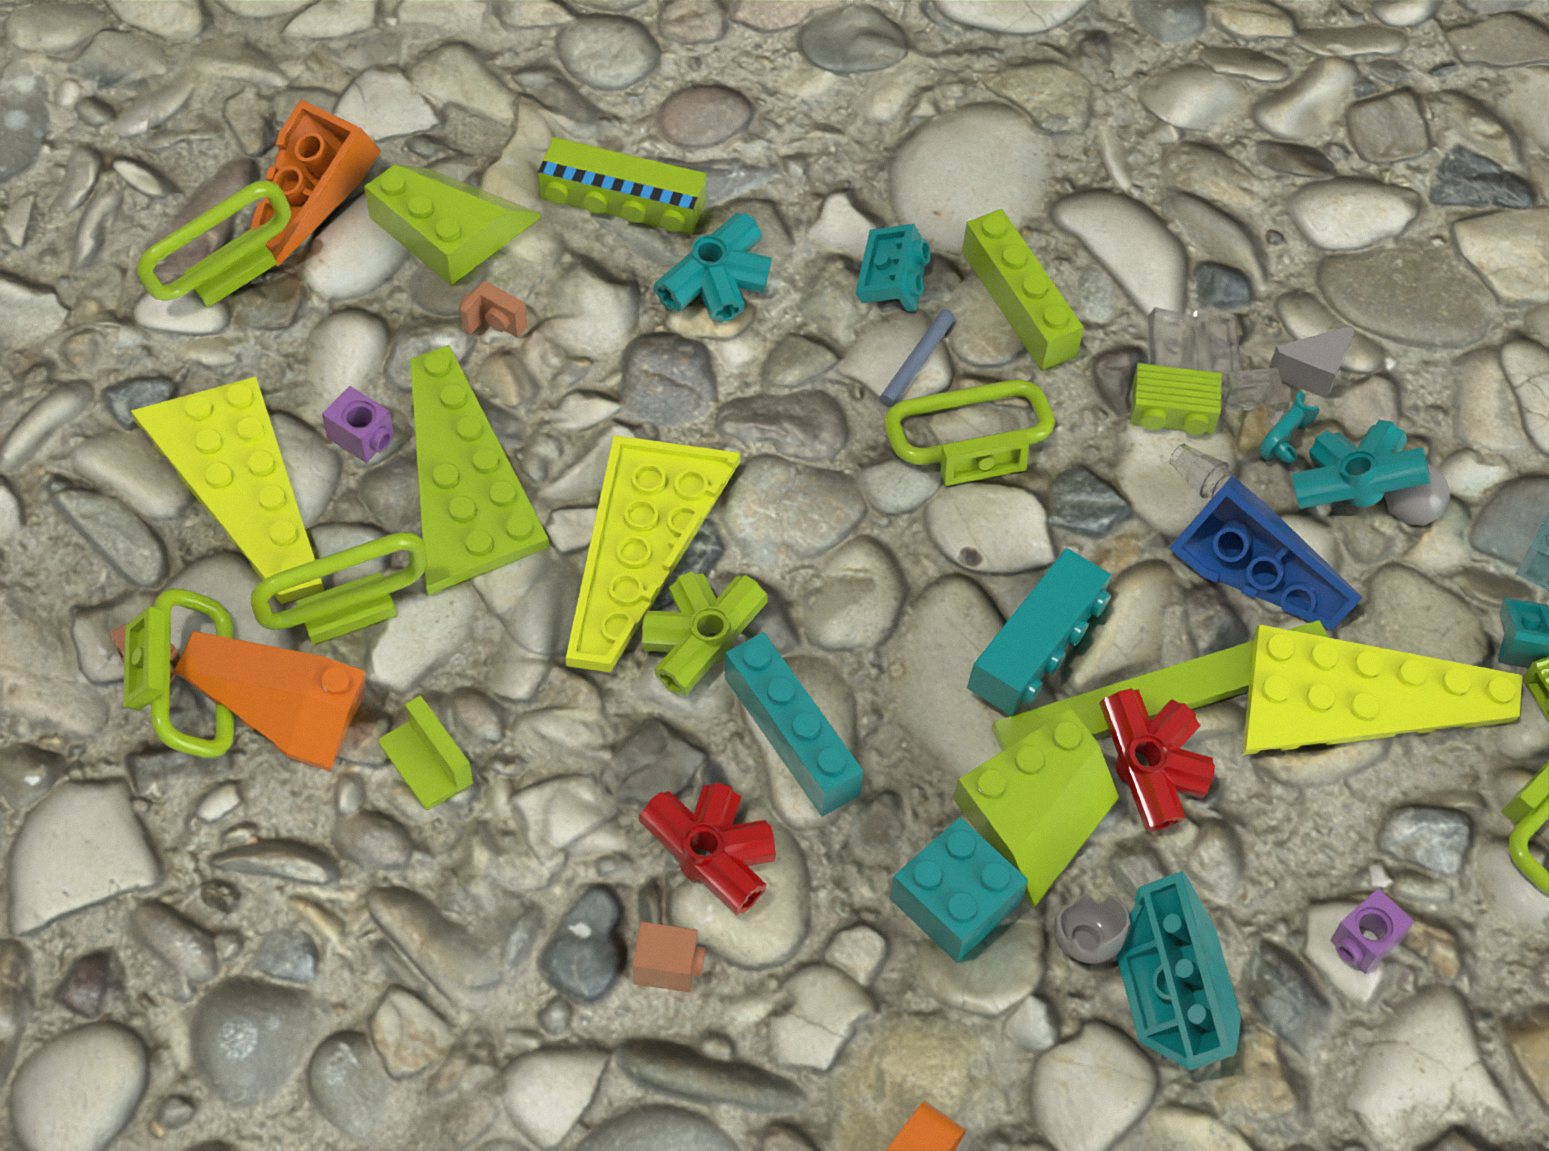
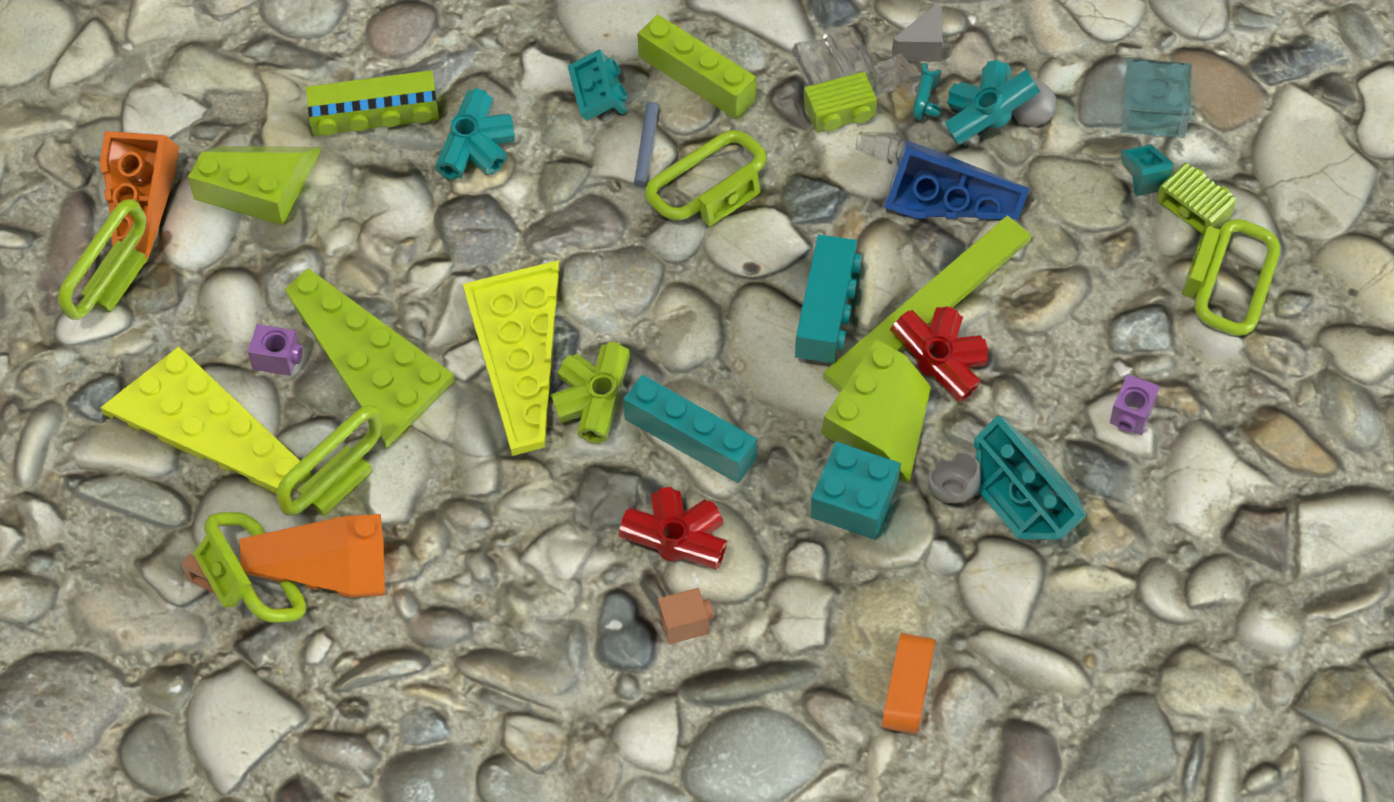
camera: 20 degrees left, 0 degrees up
lime panel [378,695,473,810] -> none
nougat bracket [459,280,528,338] -> none
neon yellow wing [1242,624,1522,755] -> none

